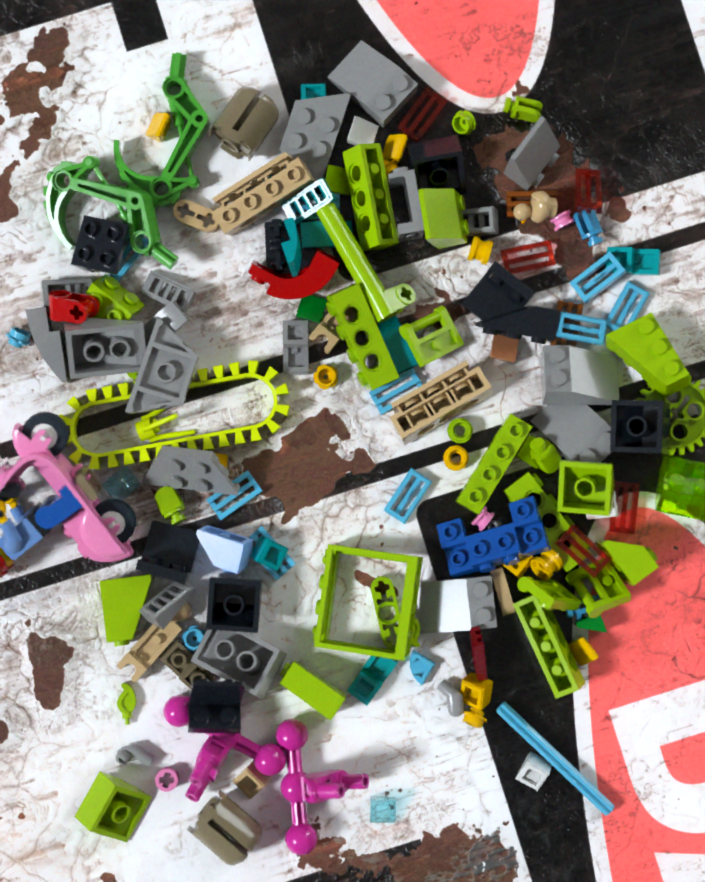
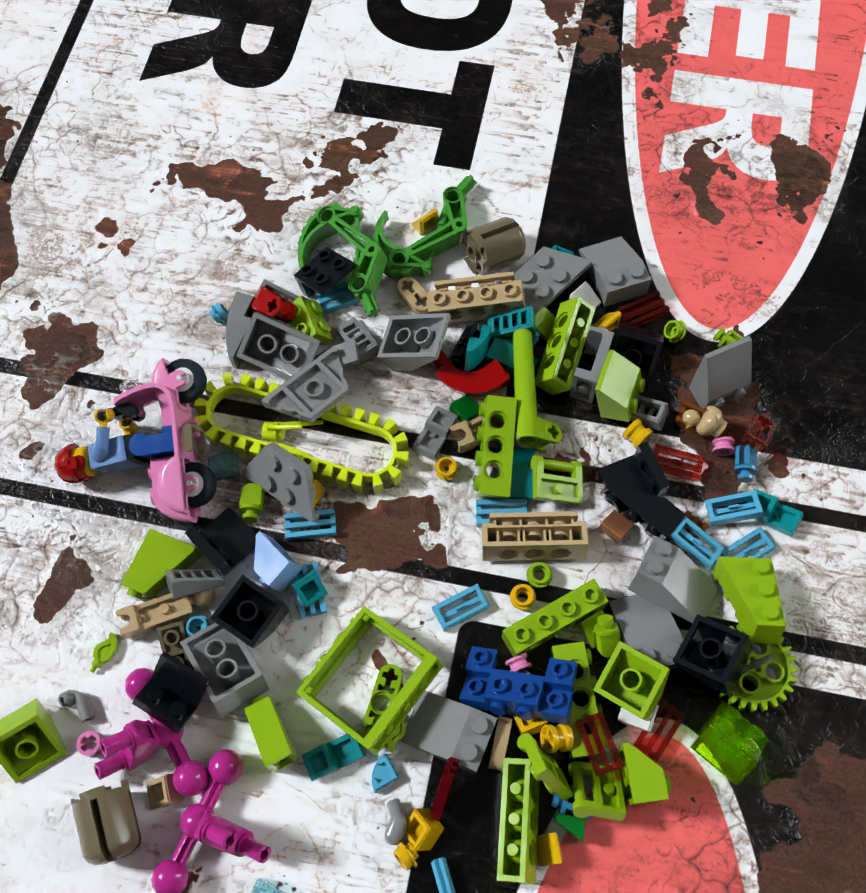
camera: 35 degrees right, 20 degrees down
none -> light grey slope [377,313,451,371]

